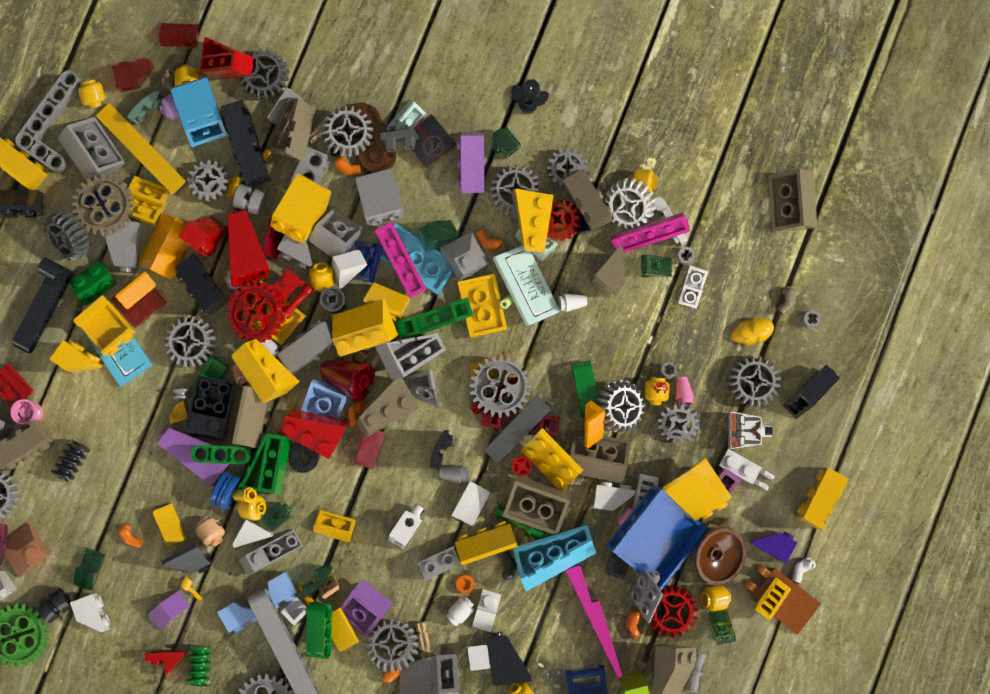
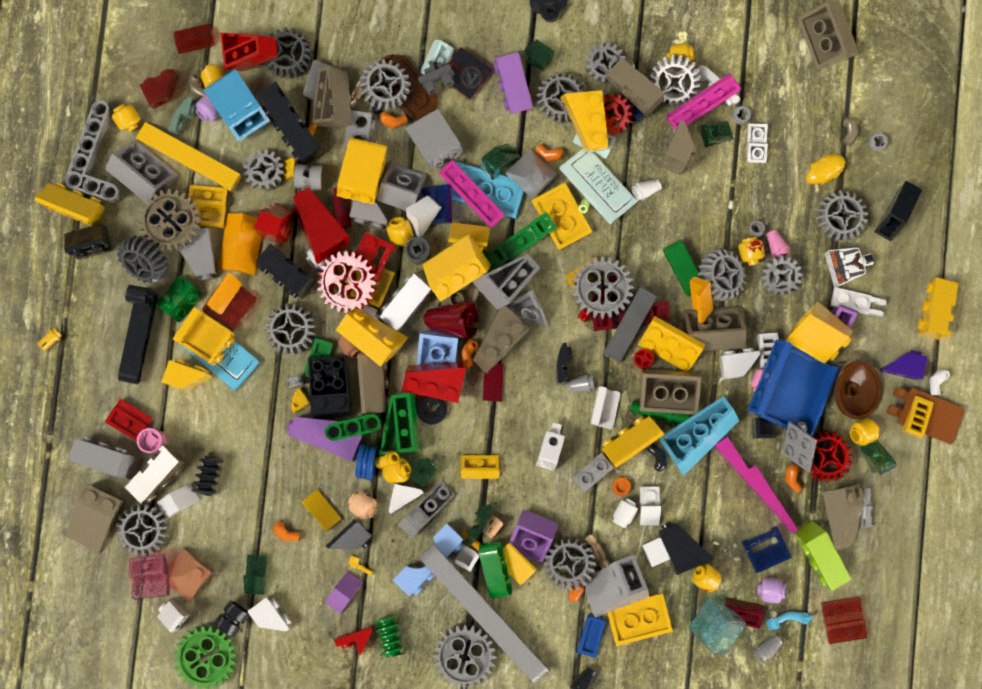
camera: 20 degrees left, 0 degrees up
none -> white slope [157,484,200,519]

